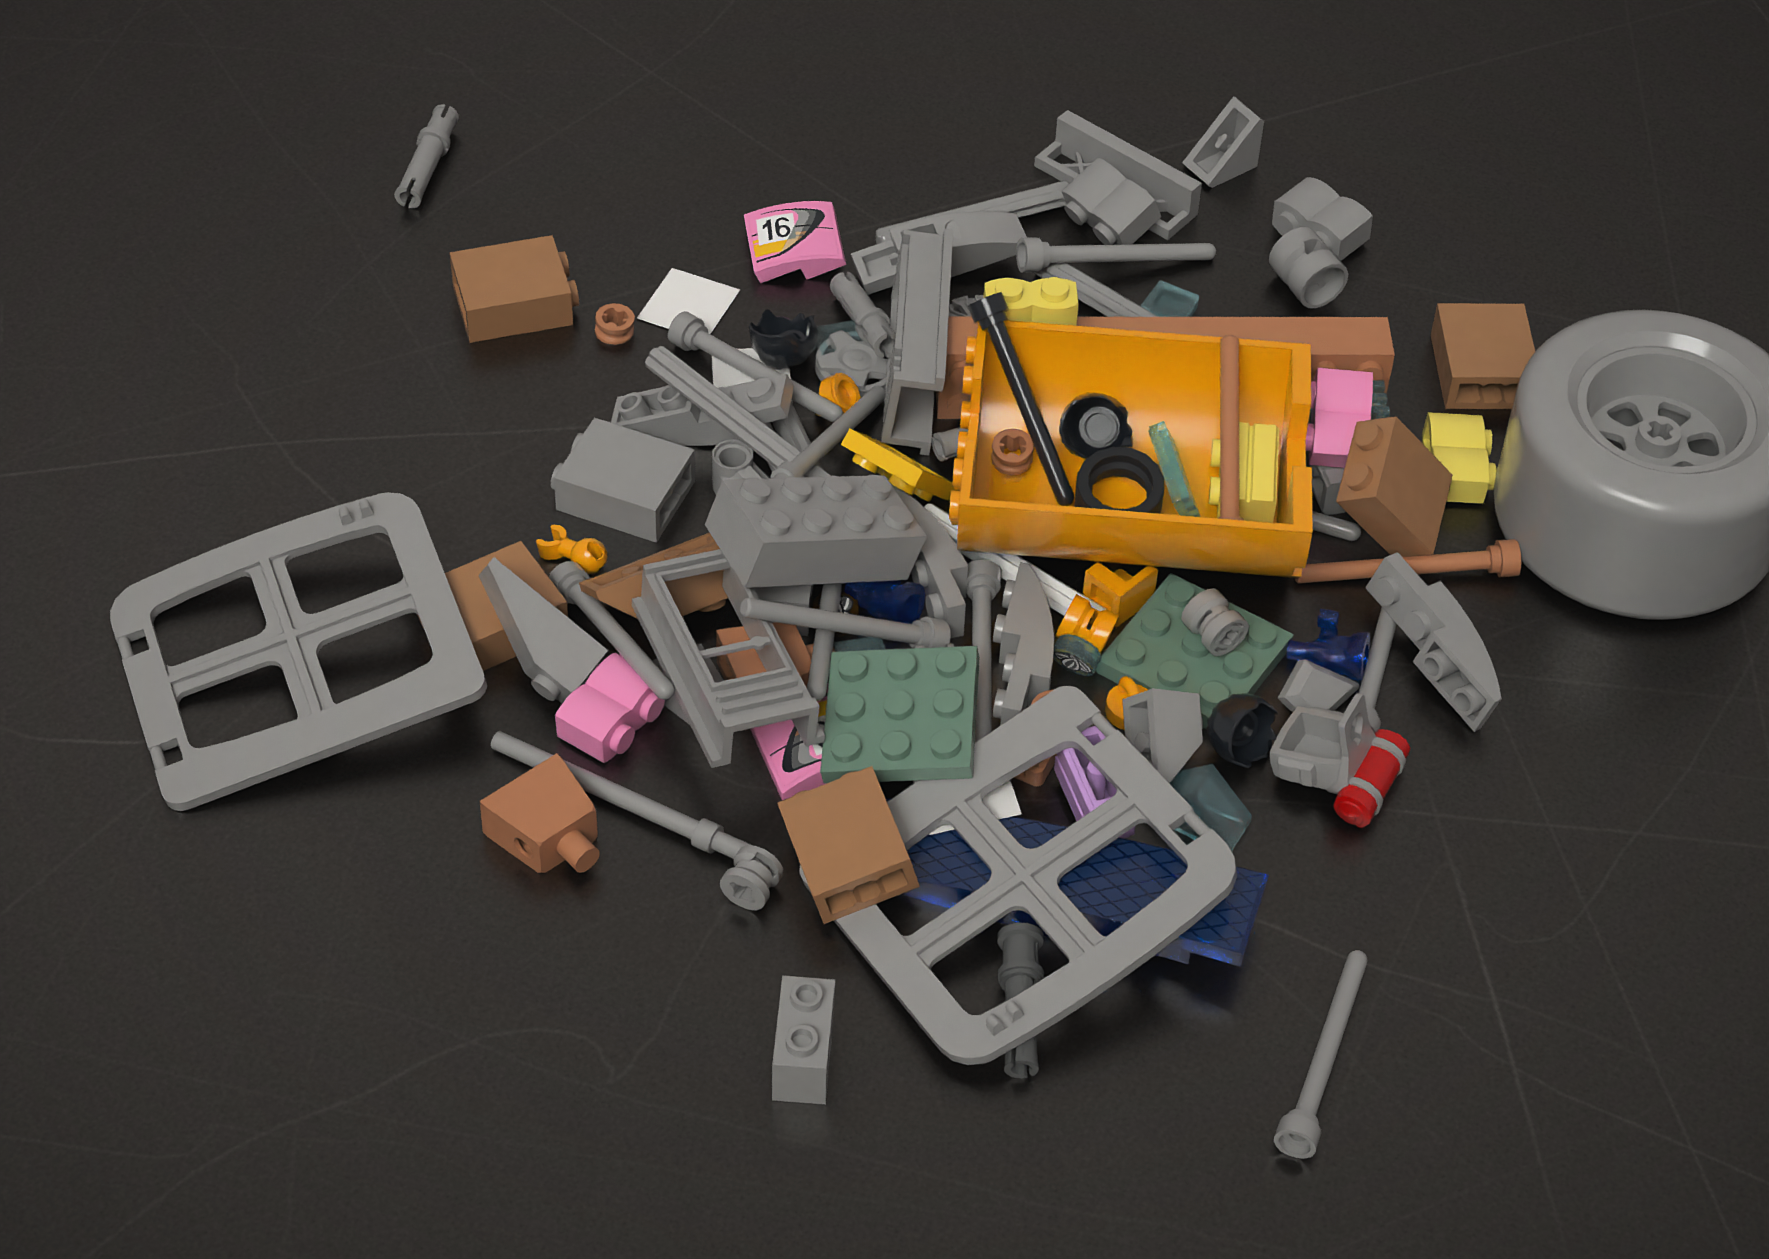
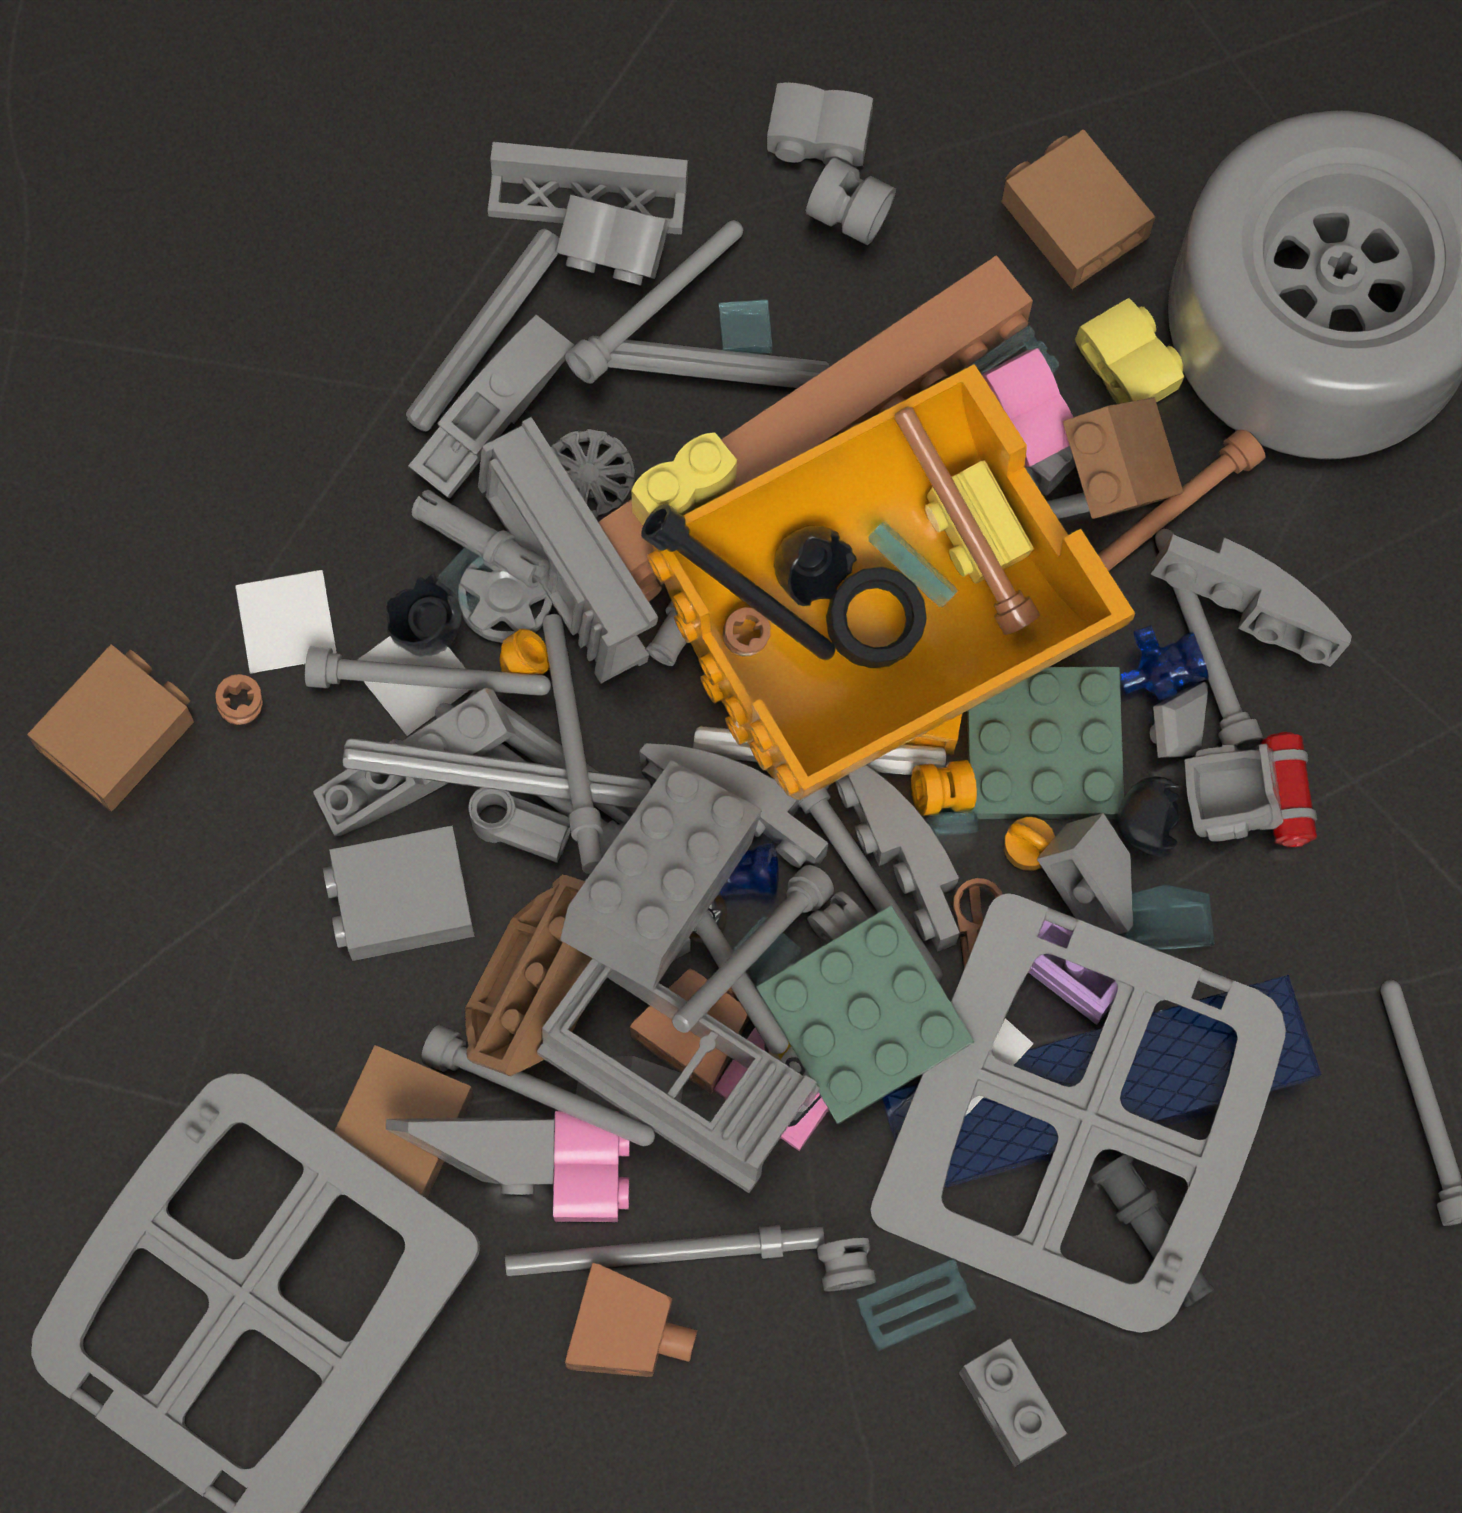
camera: 35 degrees left, 25 degrees up
light orange arm [536,524,607,574] -> none
bright pink slope [744,201,846,284] -> none
medium nougat brick [777,766,920,924] -> none
yellow plate [841,428,955,502] -> none
light grey wheel [1181,588,1249,656] -> none
light grey slope [1182,96,1264,188] -> none
none -> clear light blue tile [856,1259,976,1352]

